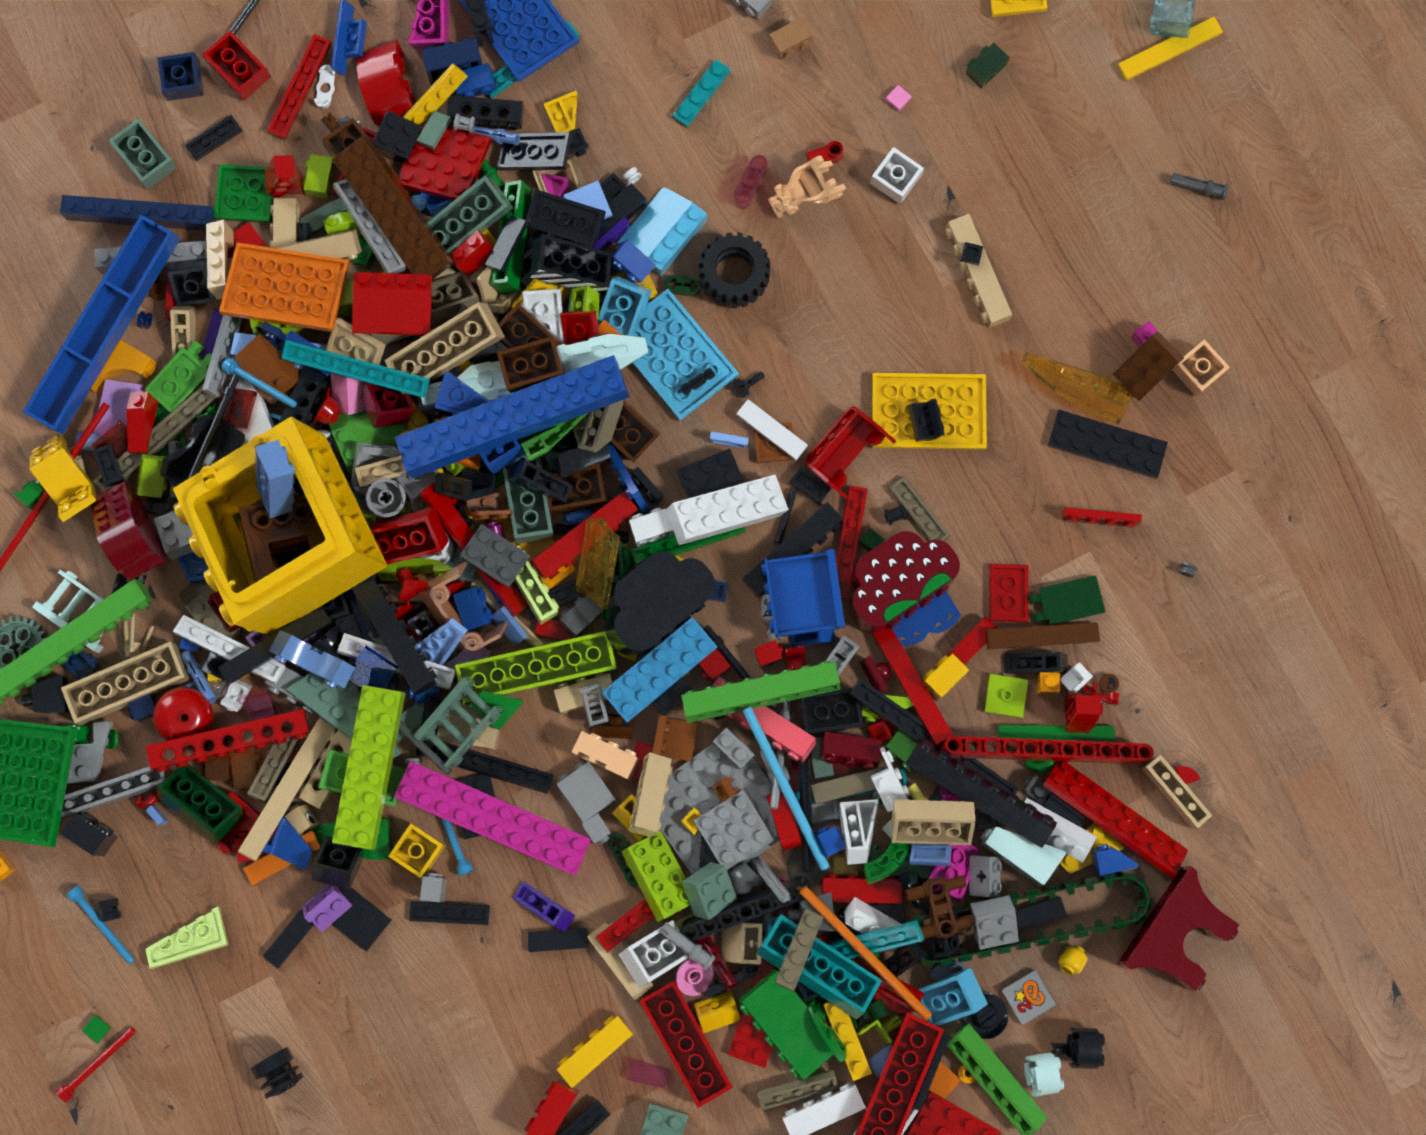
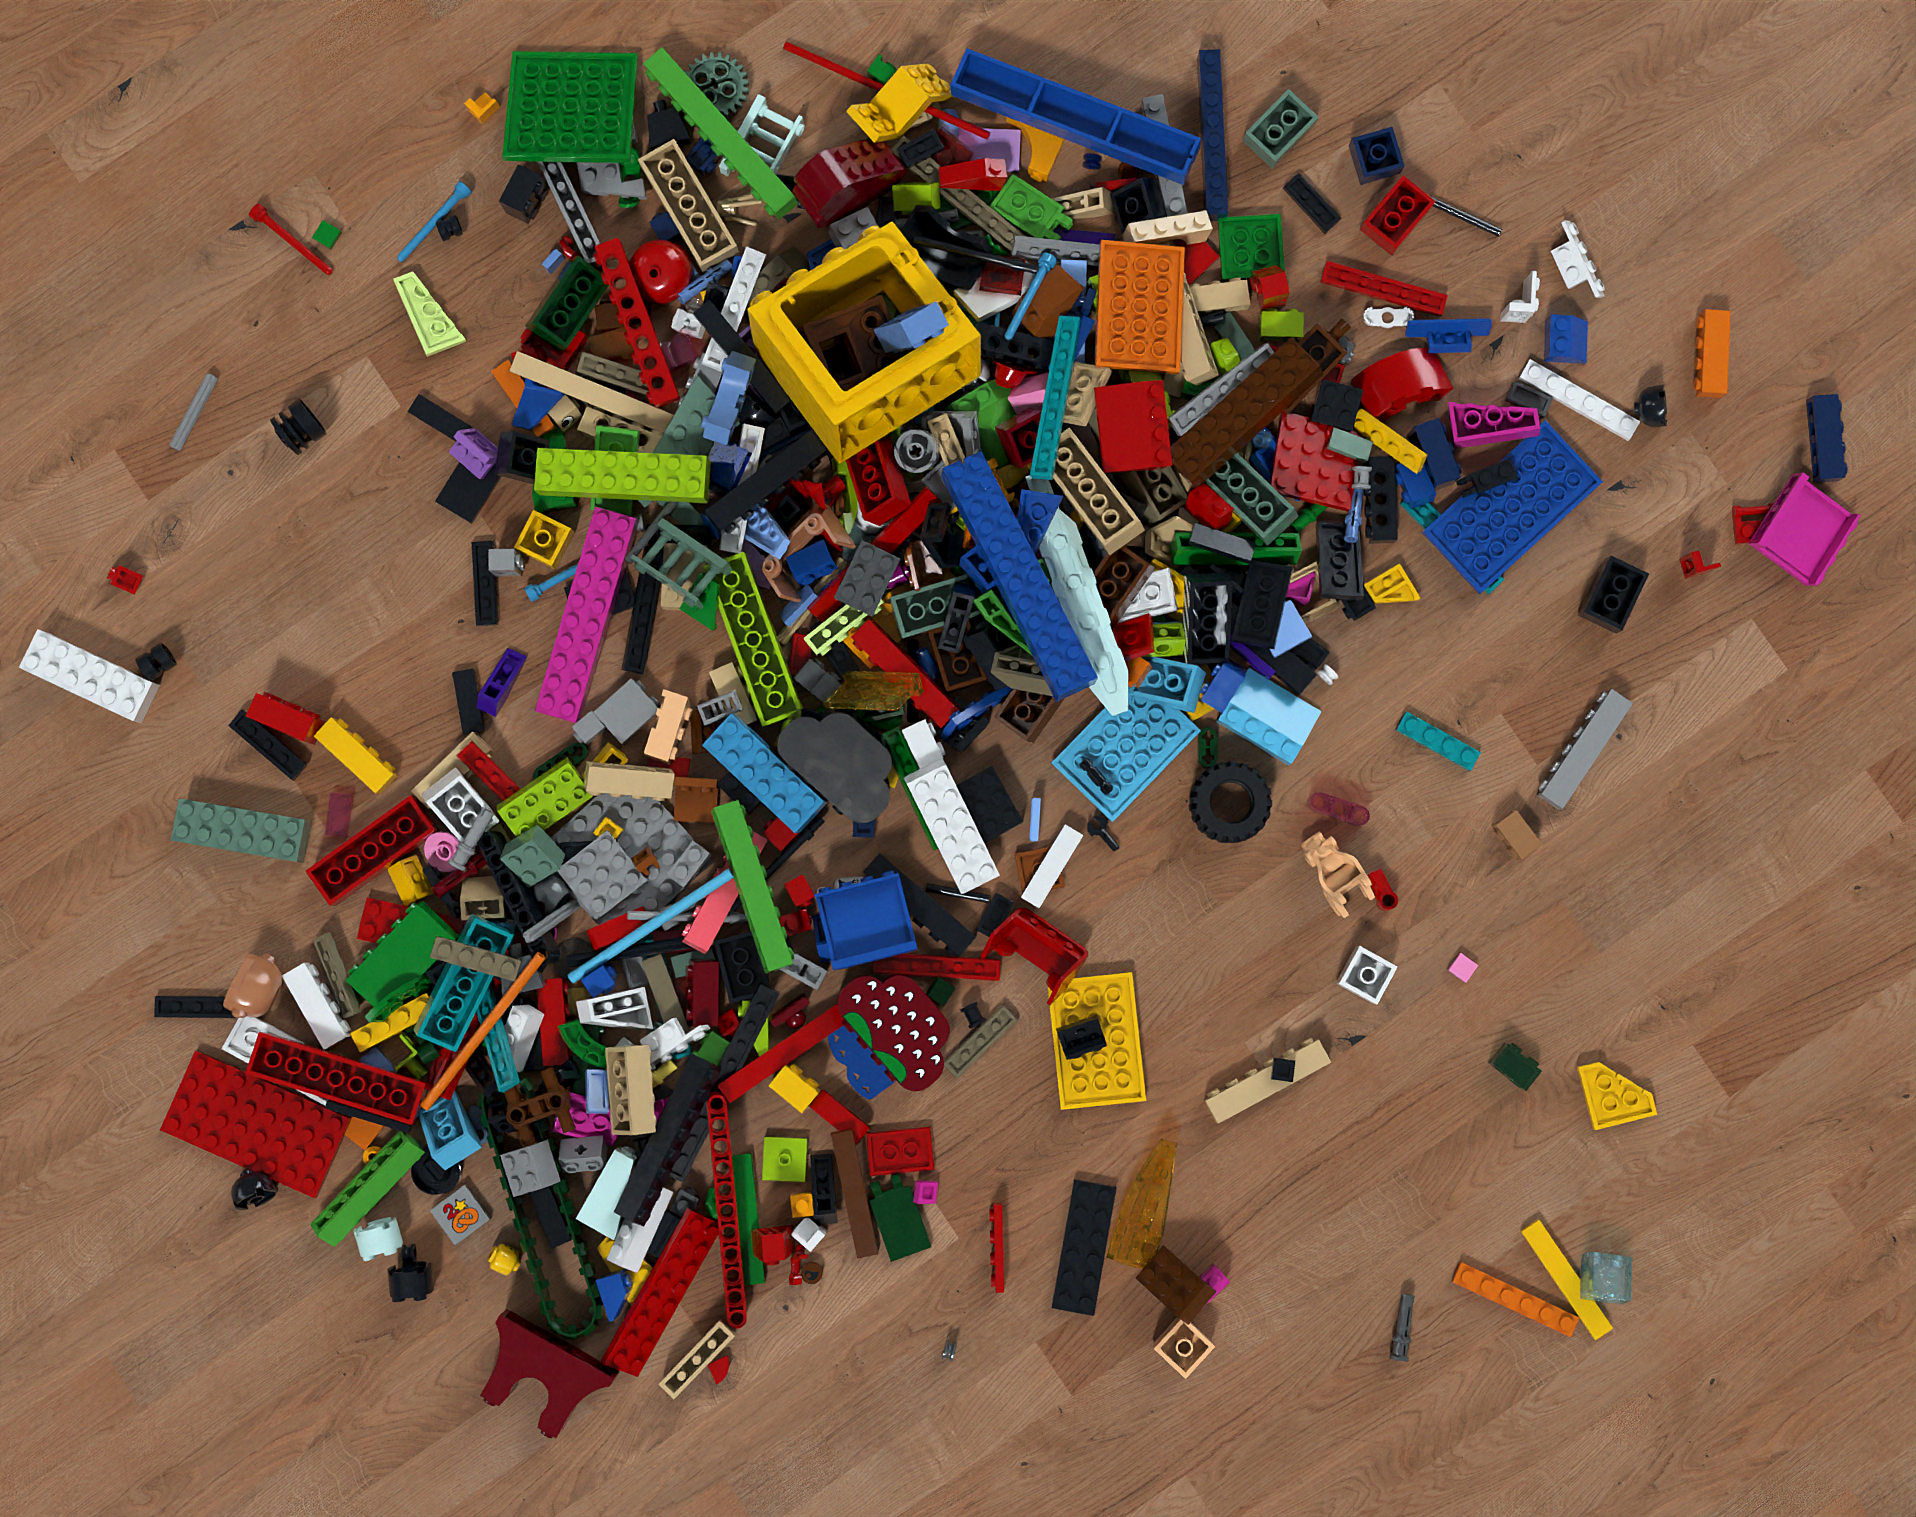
camera: 85 degrees right, 5 degrees up
reddish brown brick [497,336,565,393] -> none
none -> dark pink plate [913,1181,938,1204]
none -> orange plate [1451,1262,1580,1337]

